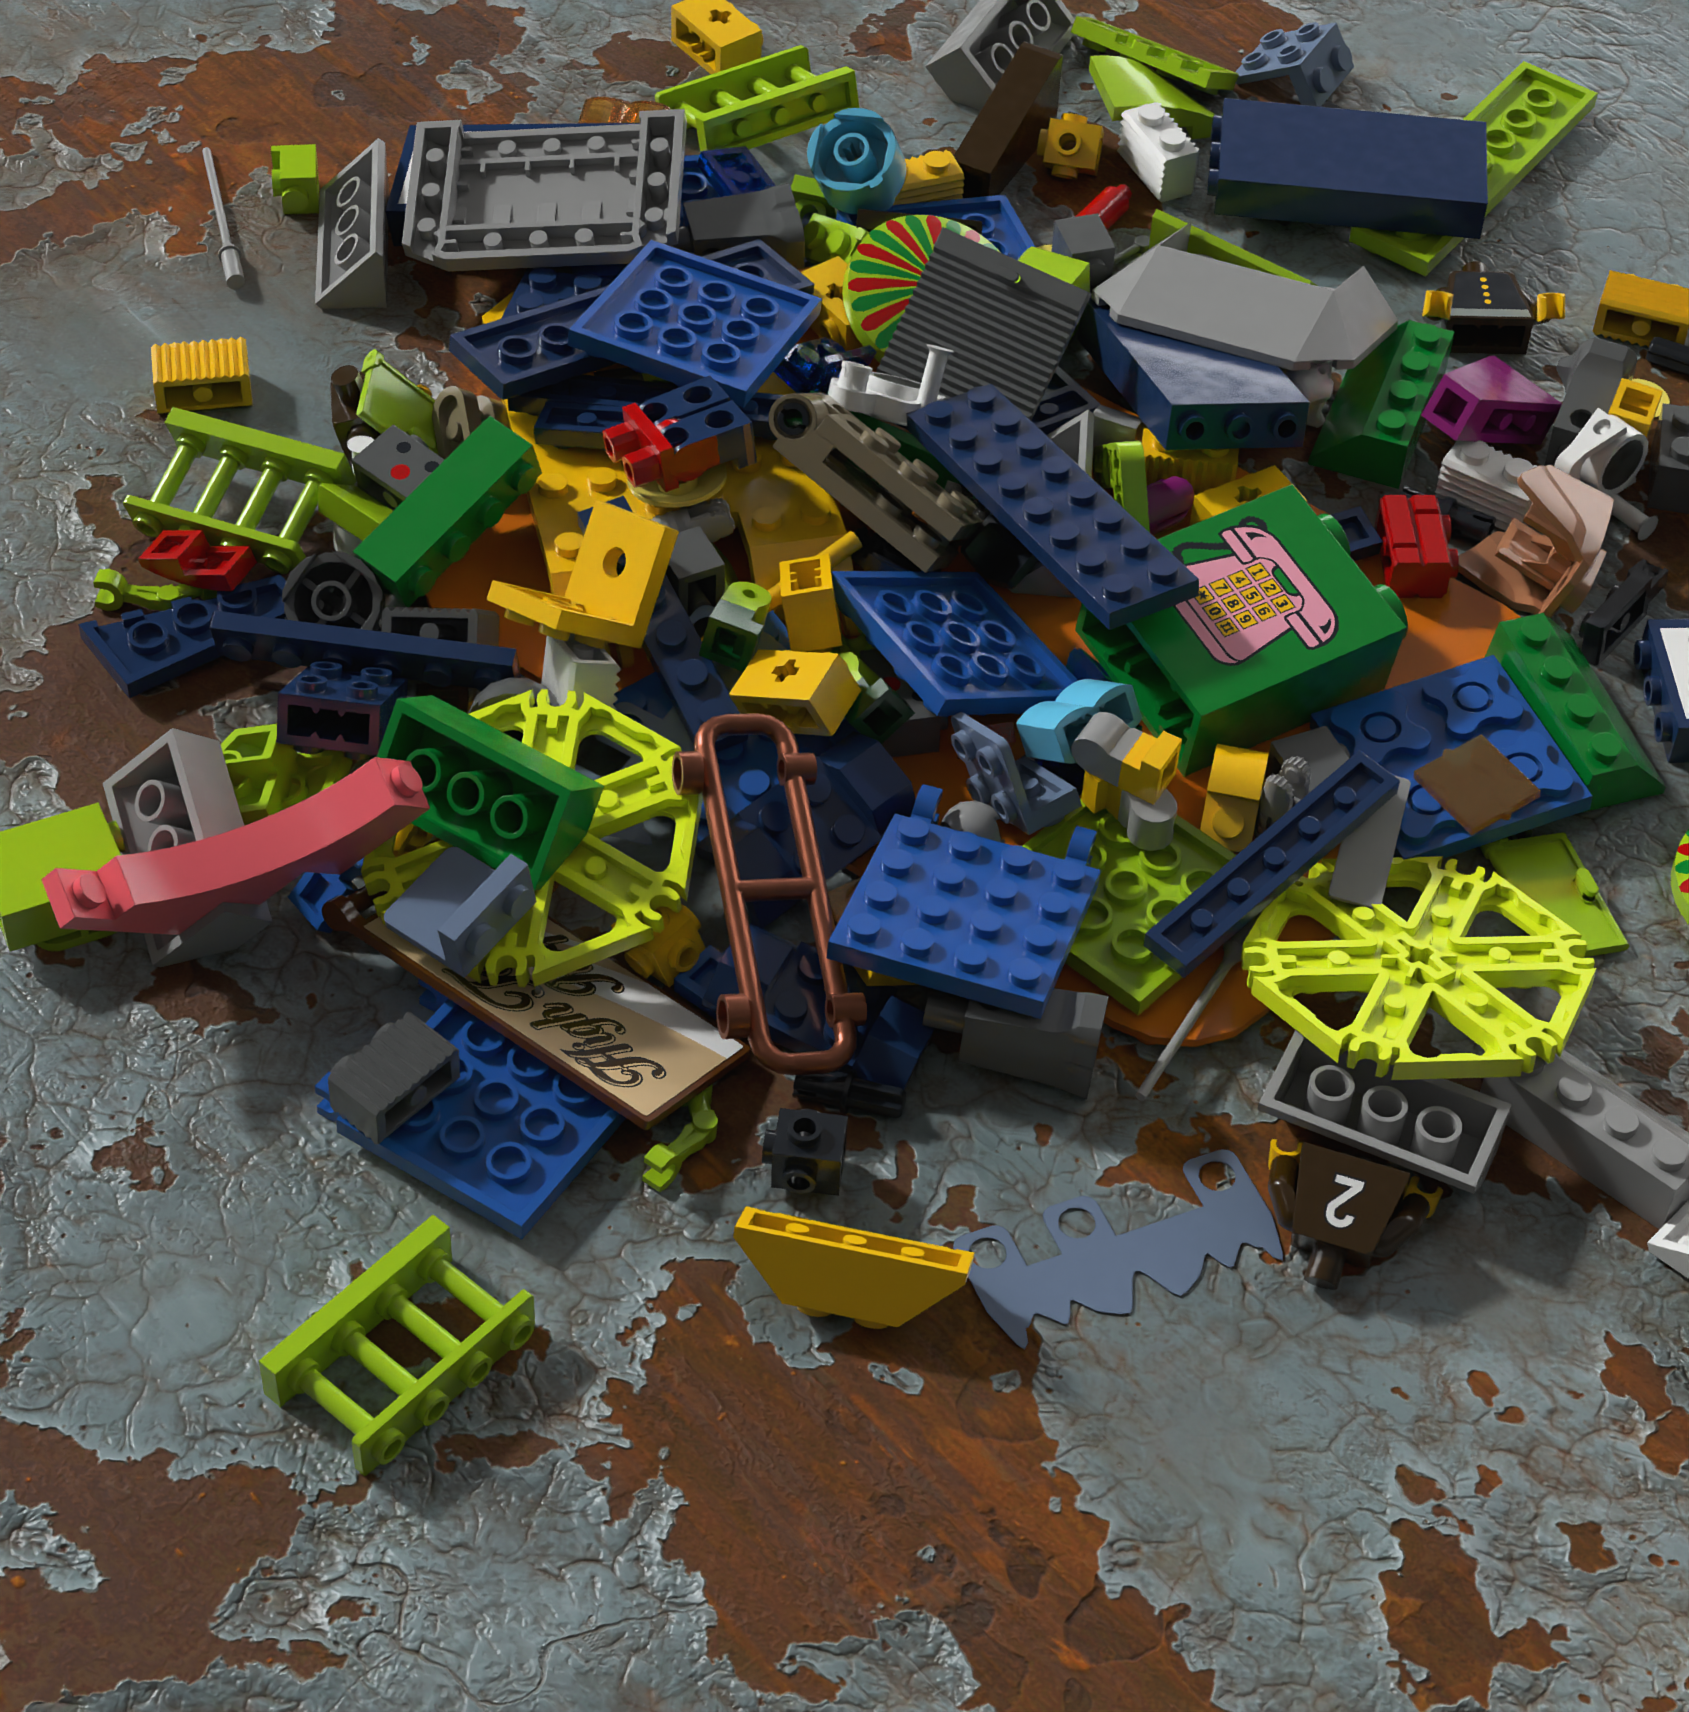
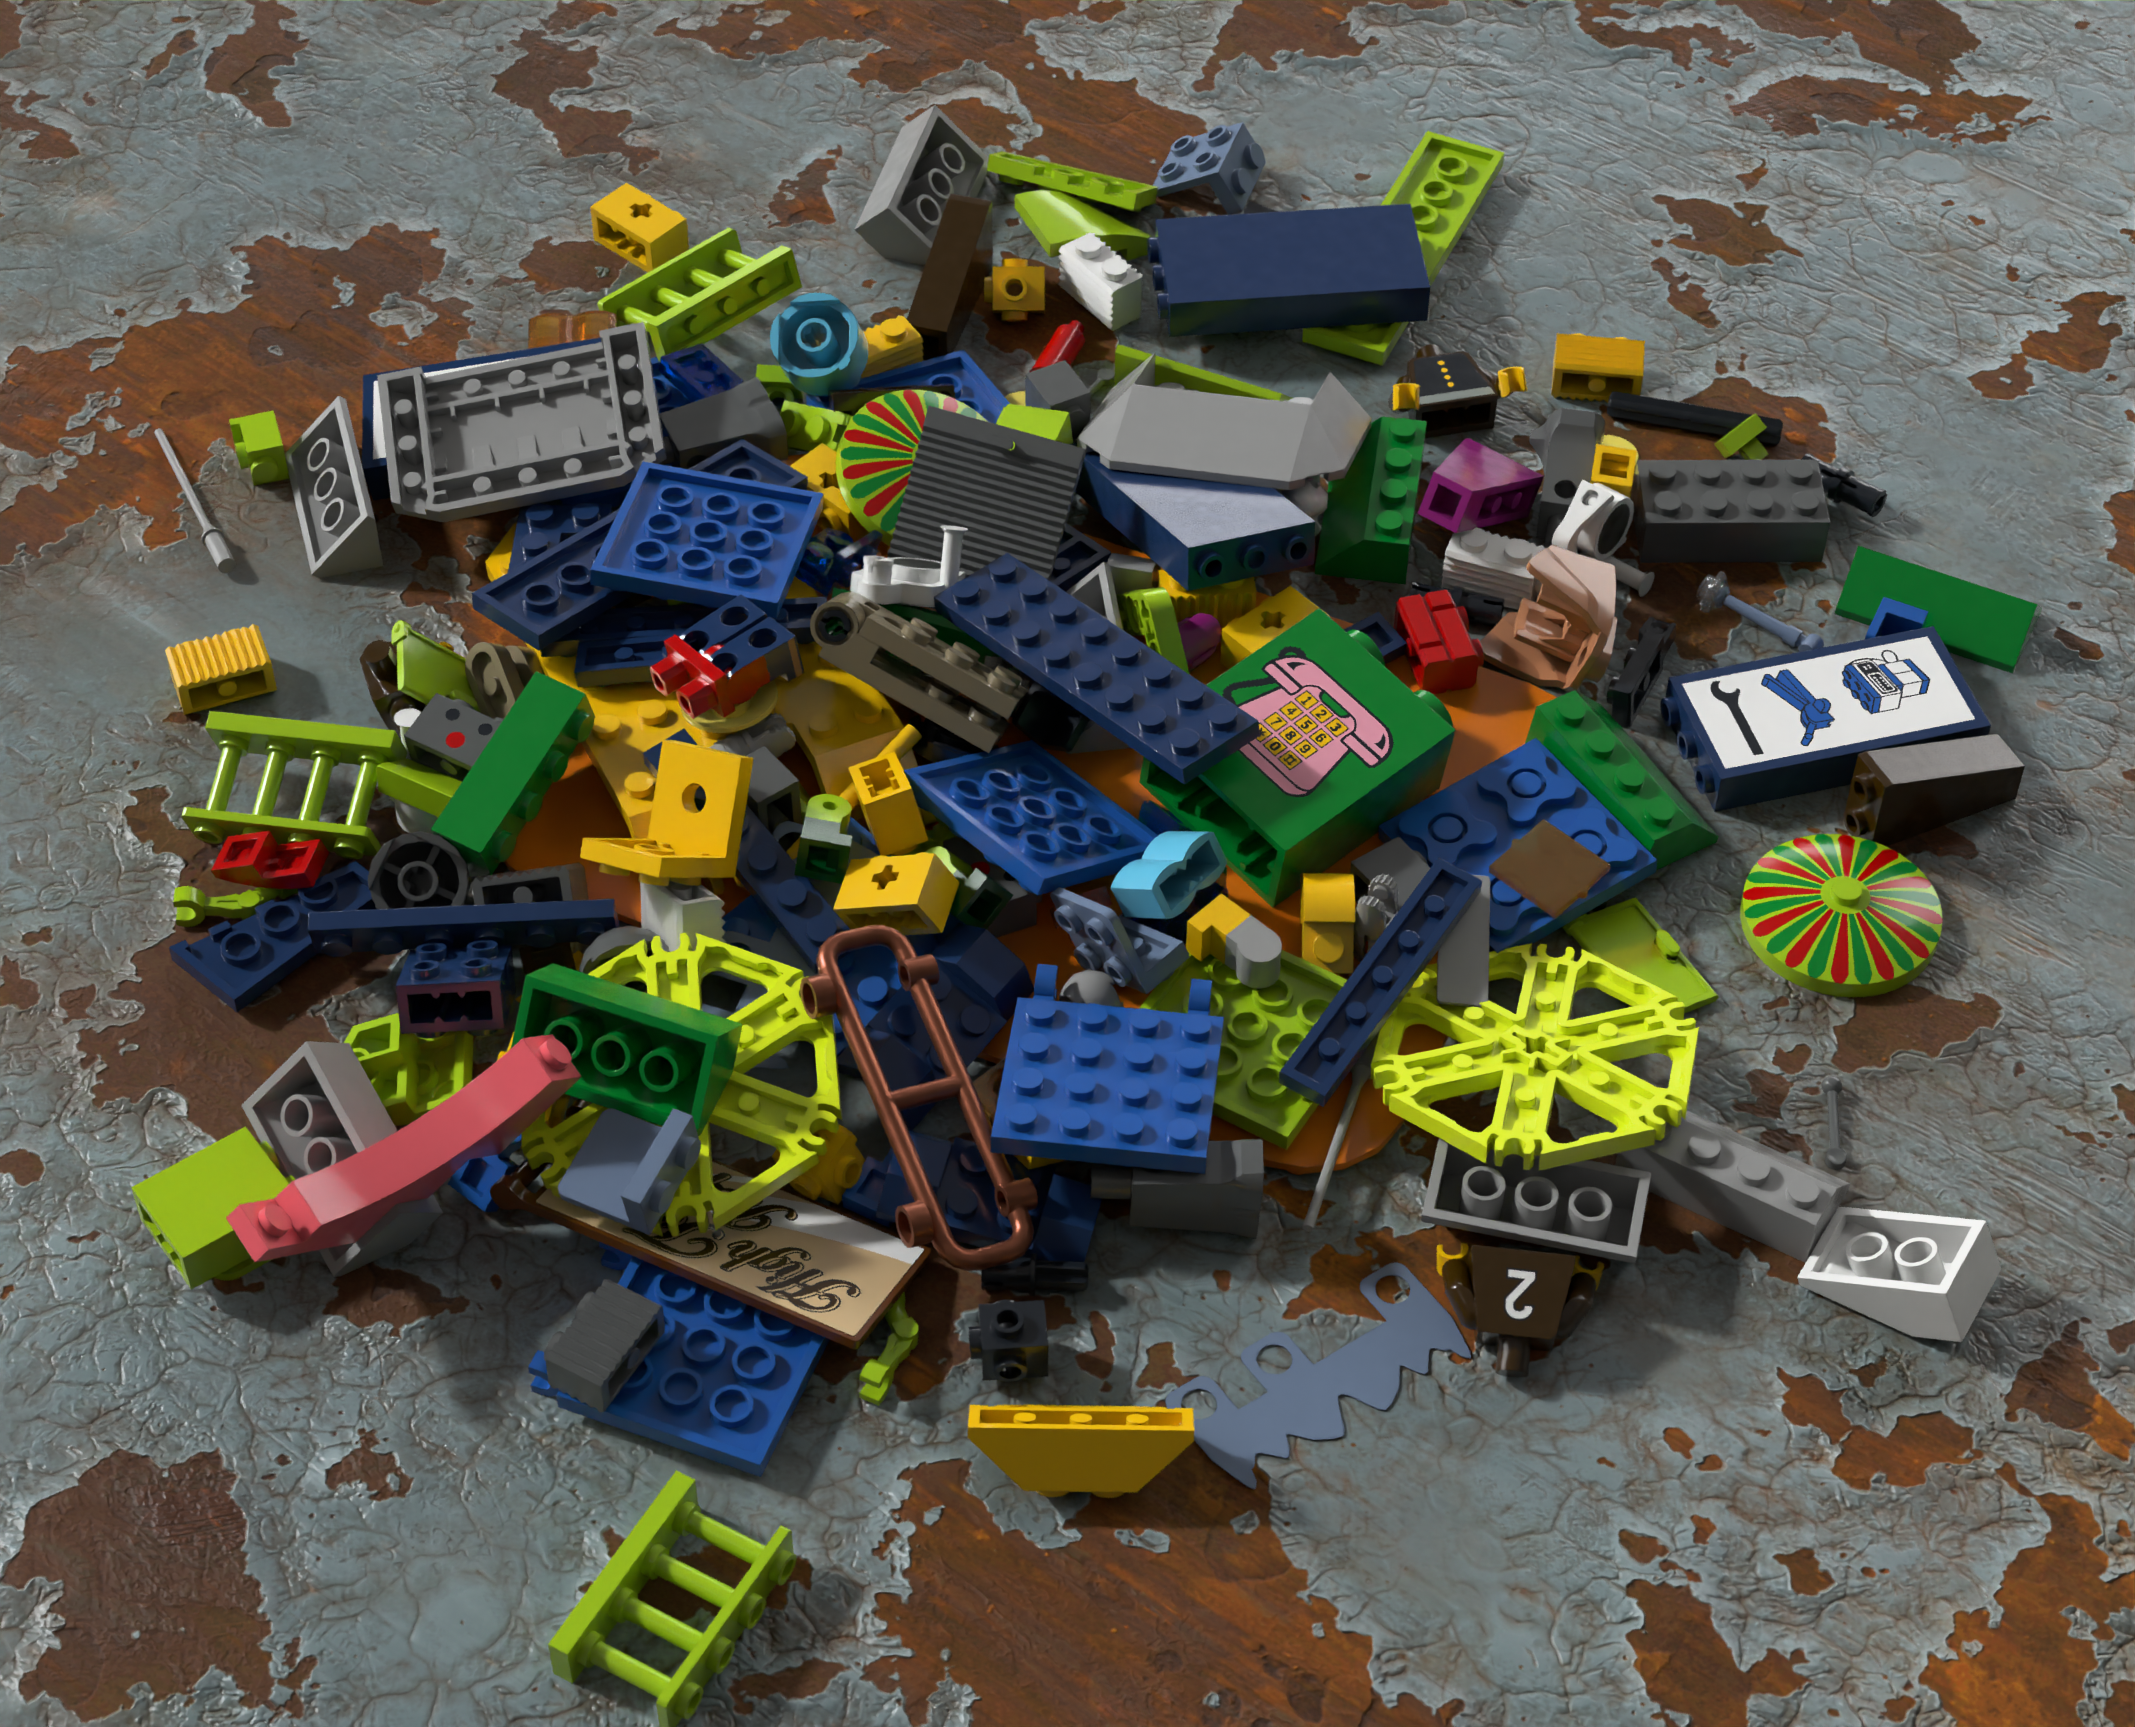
camera: 10 degrees left, 0 degrees up
leg [1071,712,1182,805] -> none

